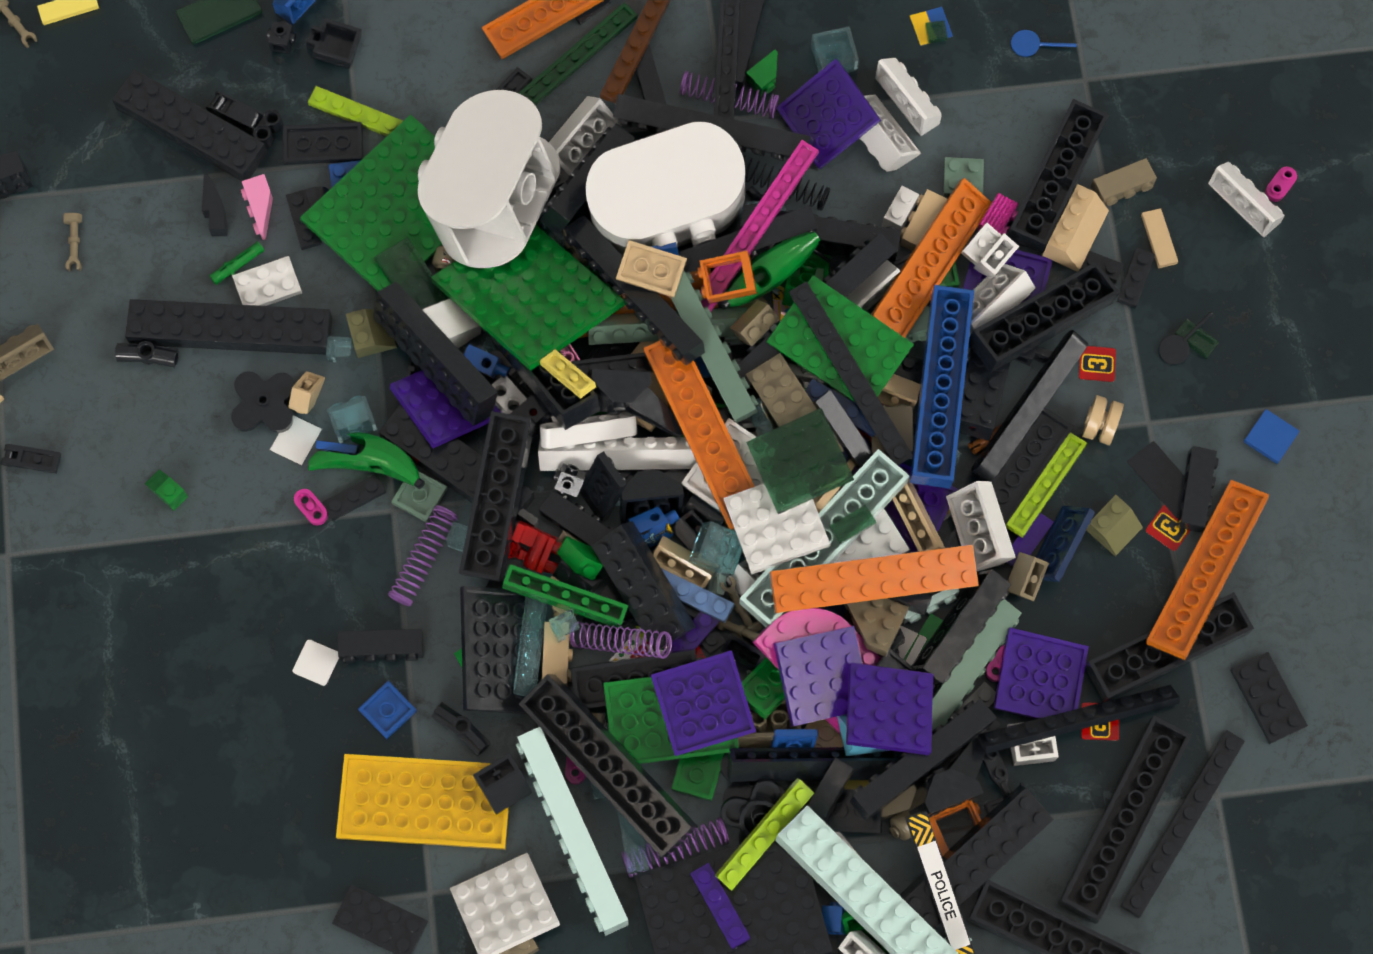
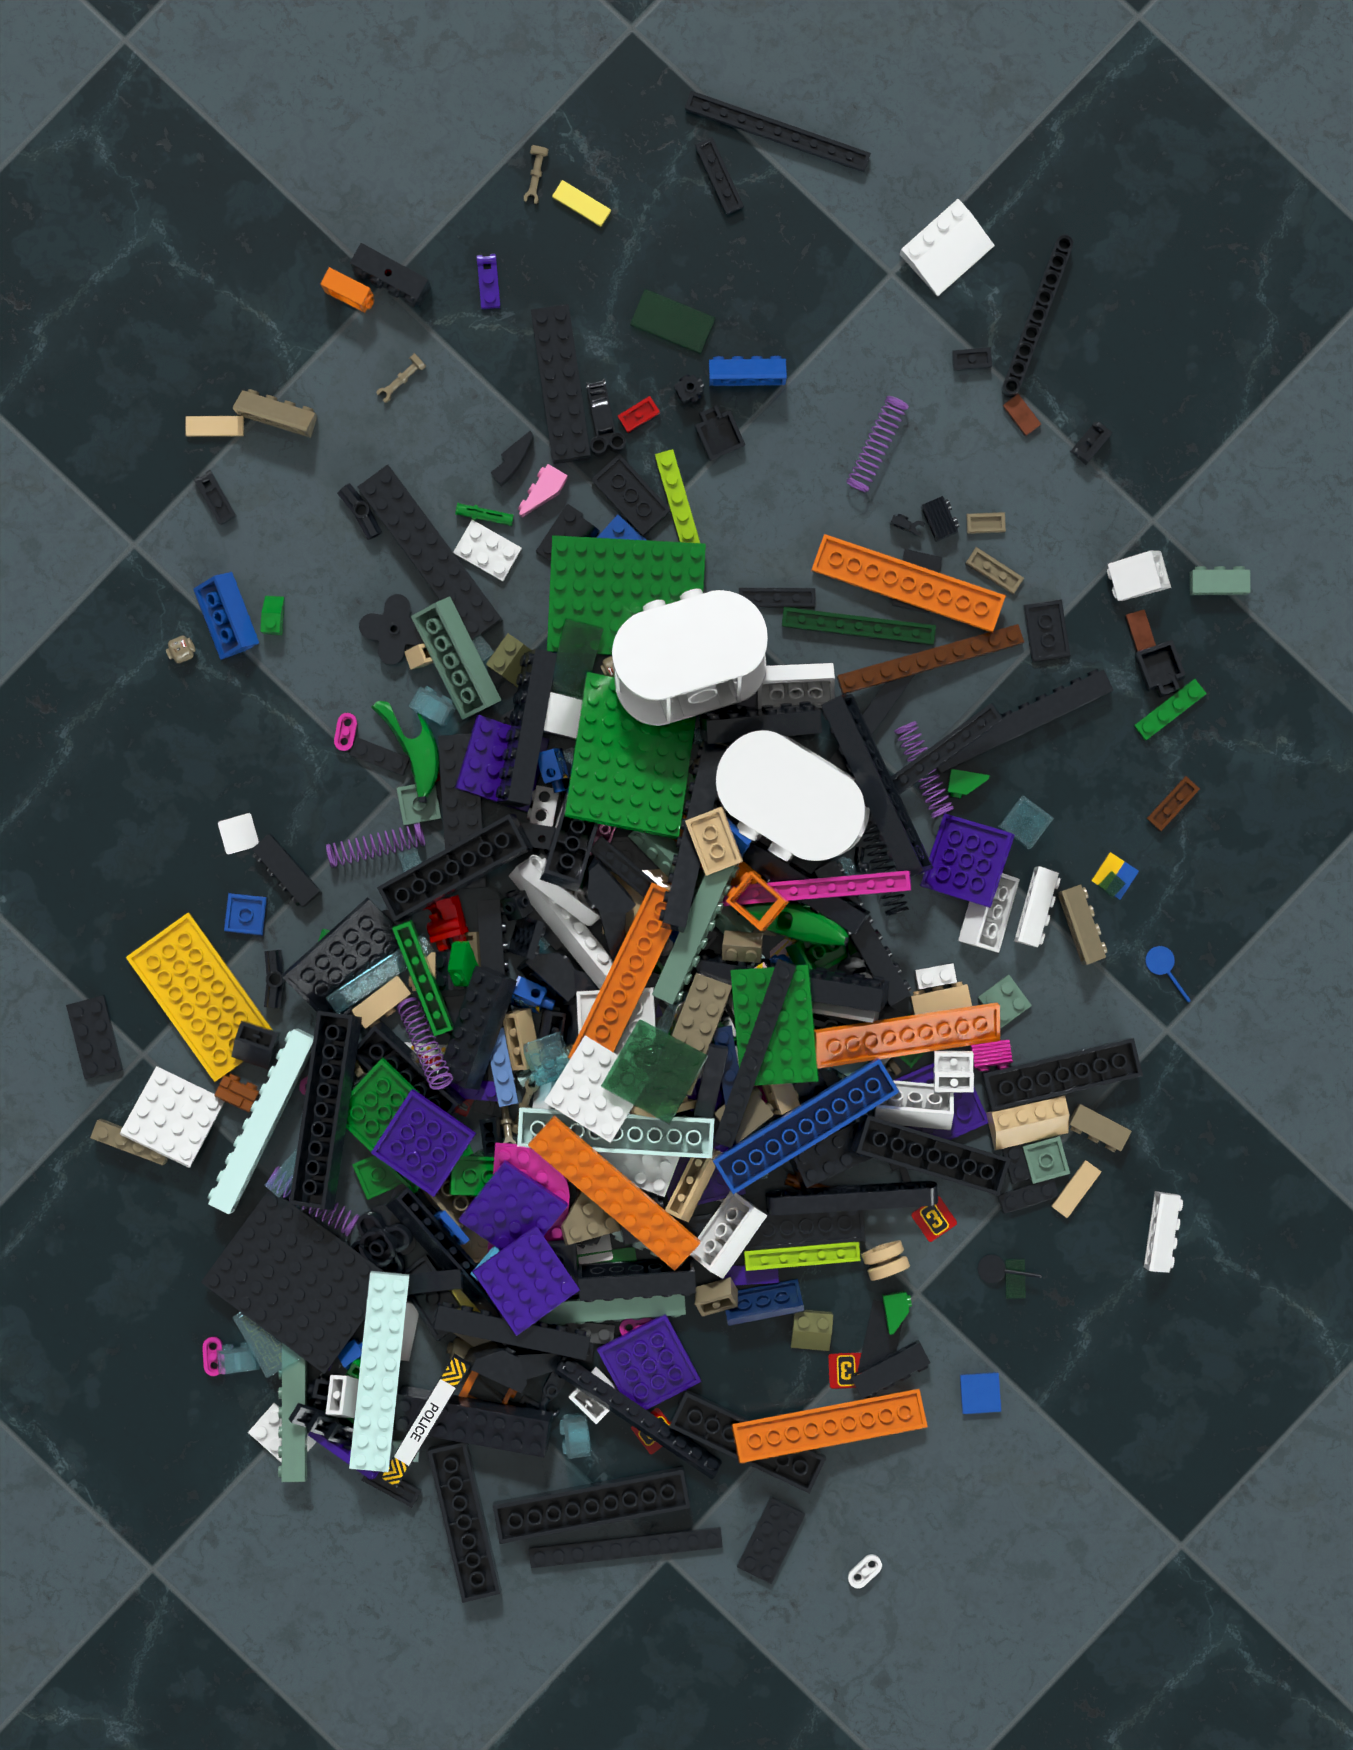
camera: 55 degrees right, 15 degrees up
white sticker [270,415,322,465] -> none
blue plate [316,440,360,455] -> none
dark grey tile [518,508,539,528] -> none
light yellow tile [540,349,596,399] -> none
clear light blue panel [549,609,580,643] -> none
dark purple plate [690,863,751,949] -> none
lime plate [714,778,814,891] -> none
clear green tile [830,505,876,544] -> none
dark pink plate [1265,166,1297,202] -> none
none -> dark tan head [166,635,196,663]
none -> blue slope [193,572,259,660]
none -> dark orange brick [214,1073,260,1113]
none -> sand green brick [411,597,501,720]
none -> dark purple plate [477,254,501,309]
none -> clear light blue brick [560,1412,592,1459]
none -> red plate [618,396,660,433]
none -> white plate [848,1554,882,1588]
none -> green slope [882,1291,912,1334]
none -> sand green plate [1022,1136,1070,1184]
none -> dark tan slope [1057,885,1107,965]

